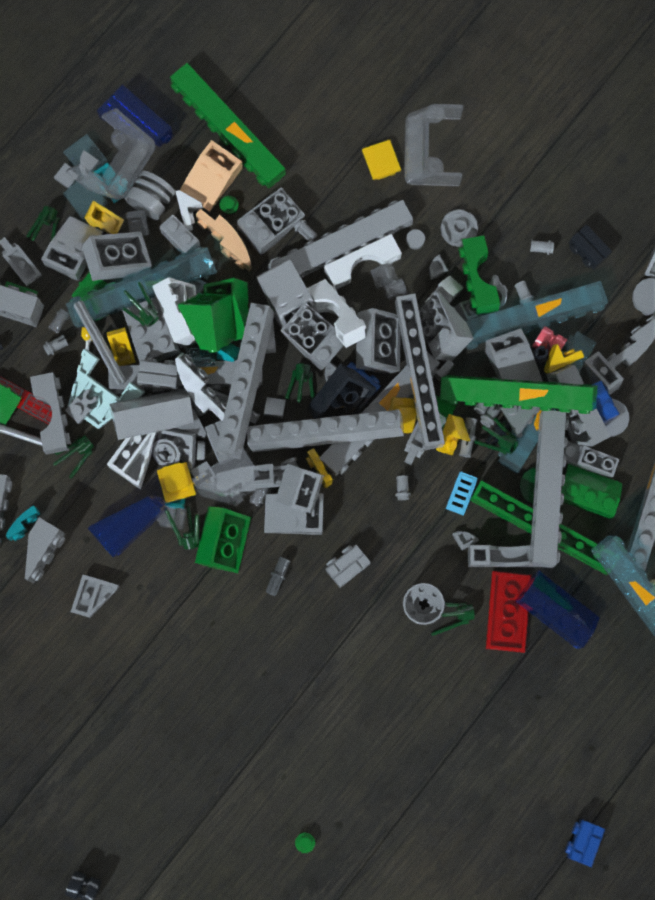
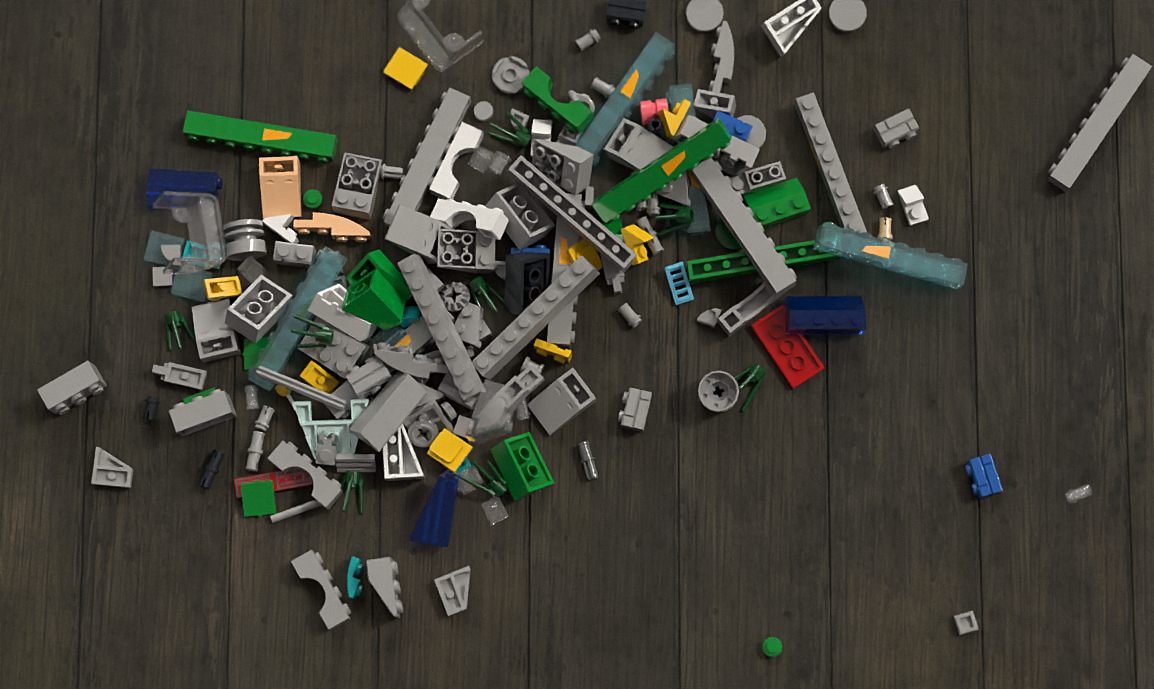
camera: 30 degrees left, 0 degrees up
light grey slope [275,464,324,513] -> none
none -> light grey pin [245,431,265,472]
none -> light grey tile [336,454,376,472]
none -> light grey gear [440,282,470,311]
none -> light grey wing [454,302,484,348]
none -> clear slope [481,497,508,525]
none -> dark green plant [489,112,532,149]

